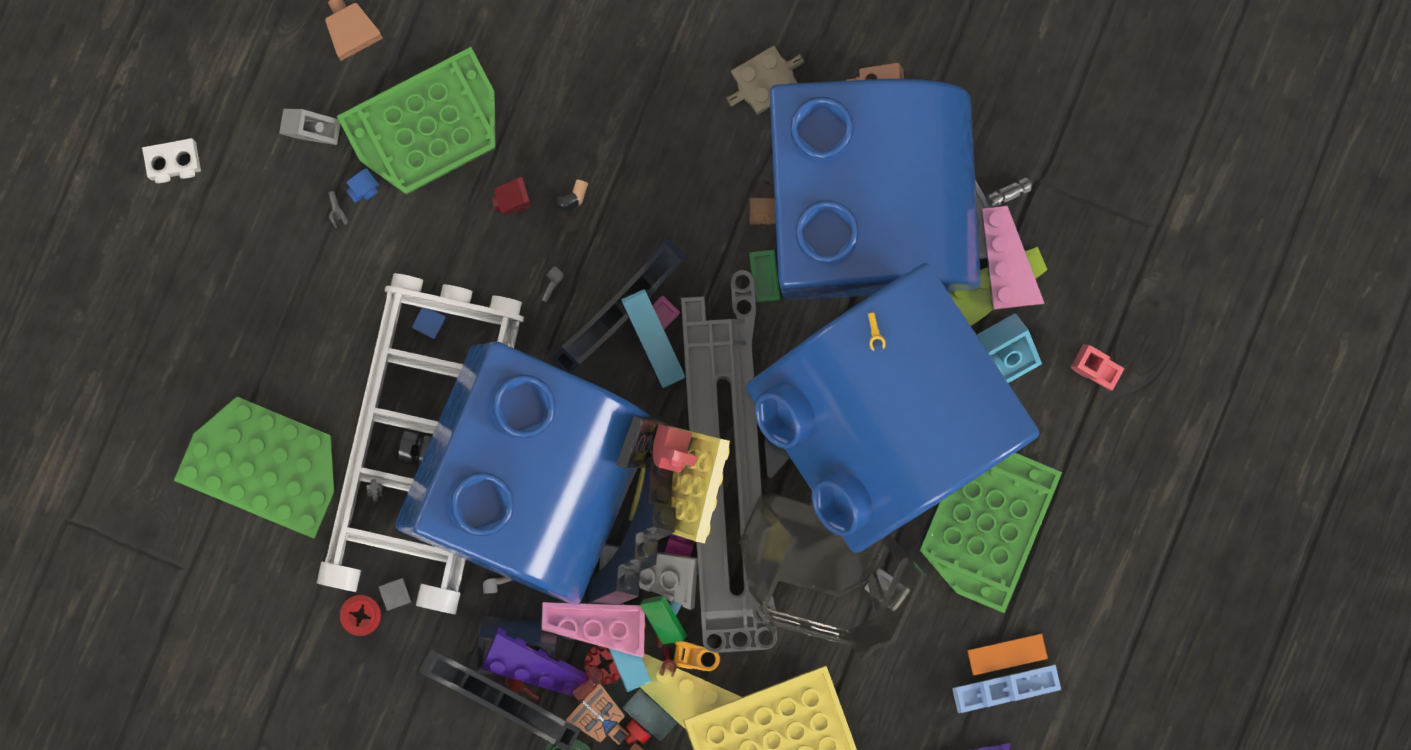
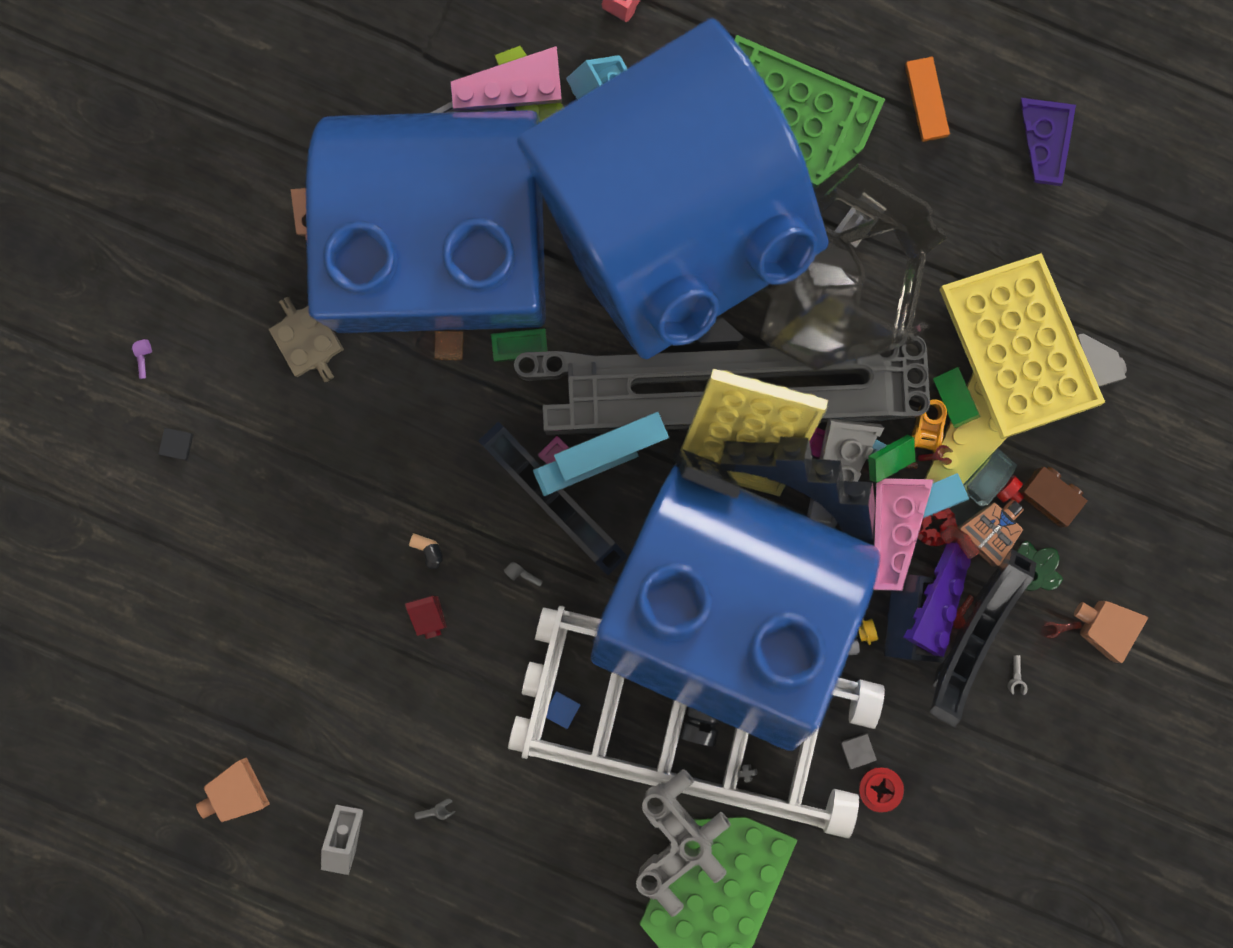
camera: 85 degrees left, 0 degrees up
bright green plate [337,47,496,194] -> none
blue plate [346,168,379,203] -> none
coral brick [653,424,698,473] -> none
yellow hand [868,313,885,351] -> none
light blue slope [952,665,1061,713] -> none
dark grey axle [986,177,1032,208] -> none
none -> medium azure tile [554,411,669,481]
none -> light grey pin [636,769,731,917]
none -> yellow plate [858,619,878,645]
none -> green tile [933,367,981,428]
none -> light grey hand [1007,655,1028,695]

